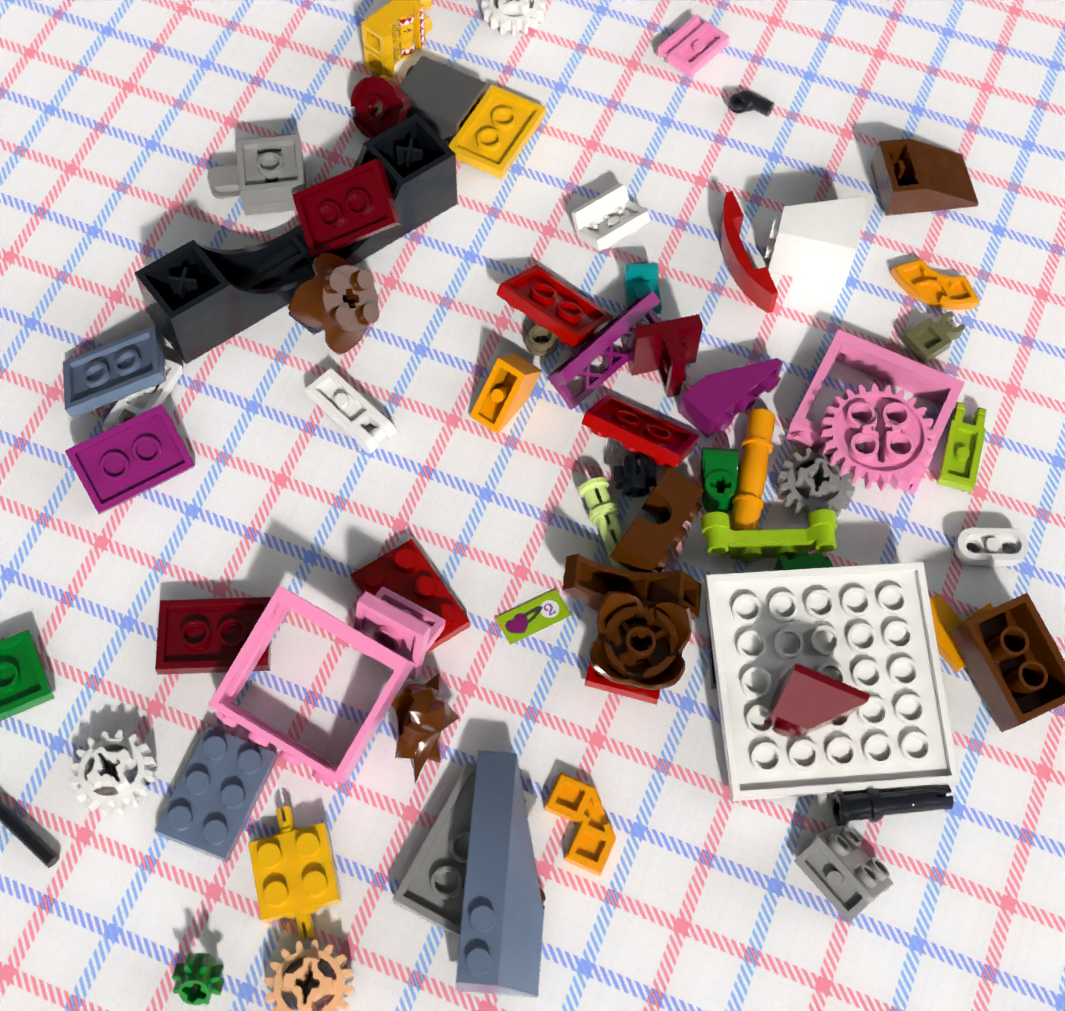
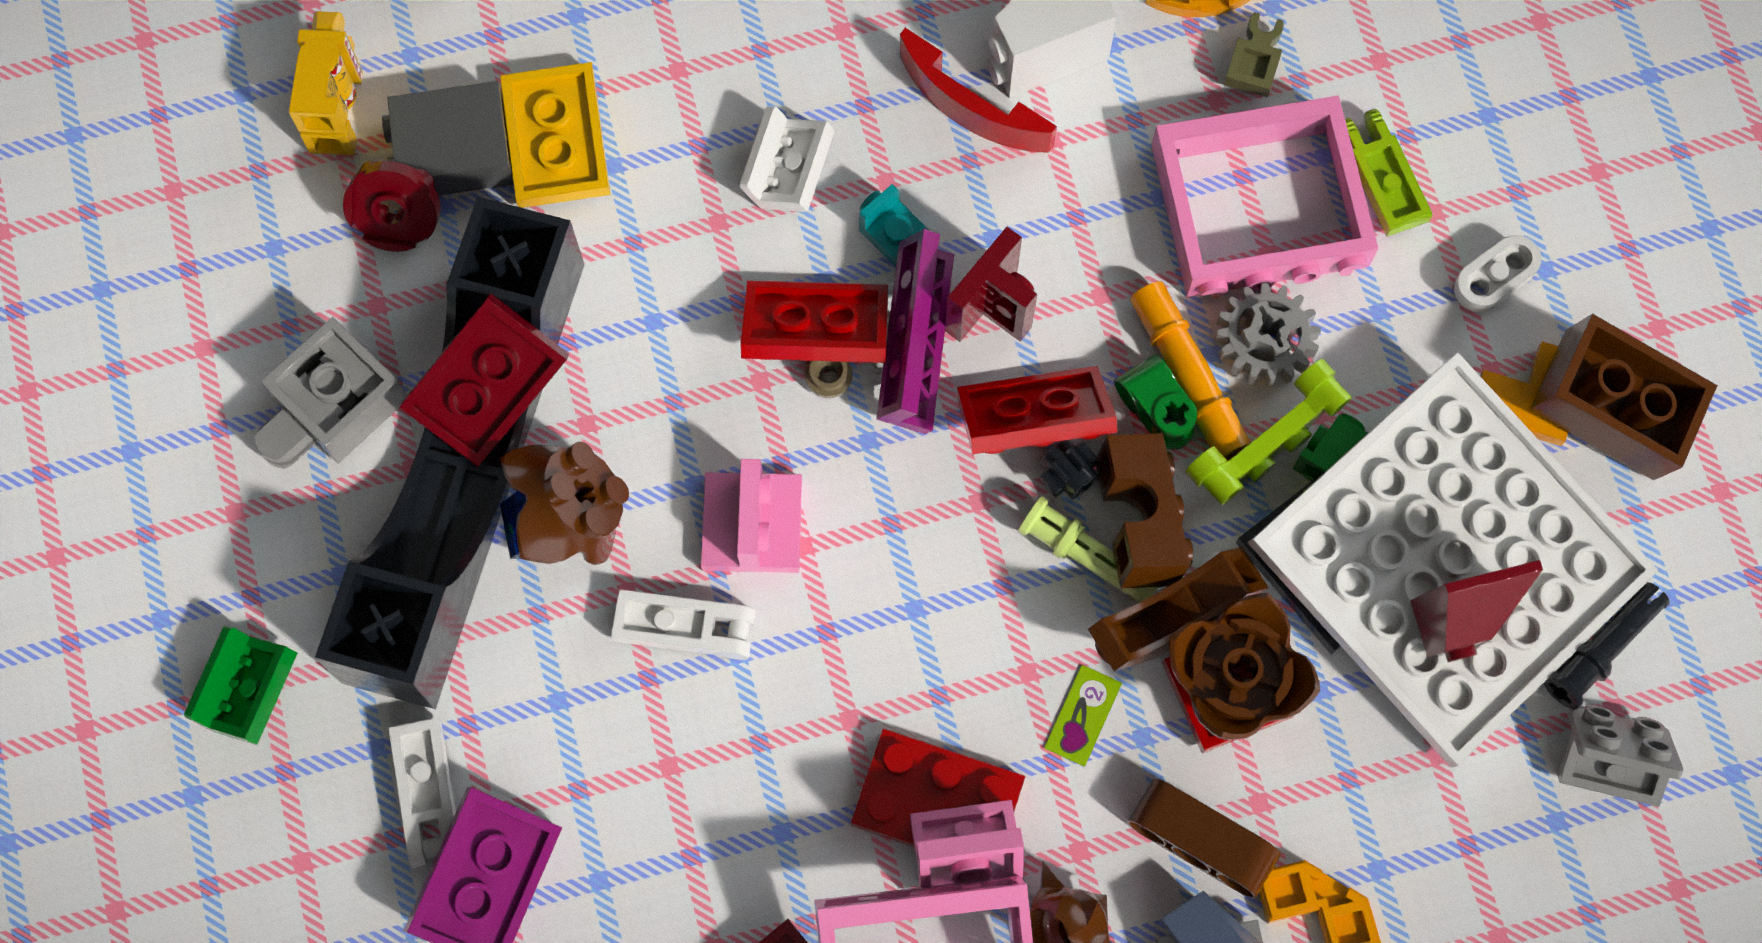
camera: 35 degrees left, 10 degrees up
sand blue plate [63,325,166,418] -> none
light orange slope [470,354,542,434] -> none
magenta slope [679,358,783,439] -> none
bright pink gear [819,383,937,491] -> none
none -> green bracket [184,626,298,745]
none -> bright pink bracket [701,459,802,573]
none -> reddish brown beam [1127,778,1281,899]

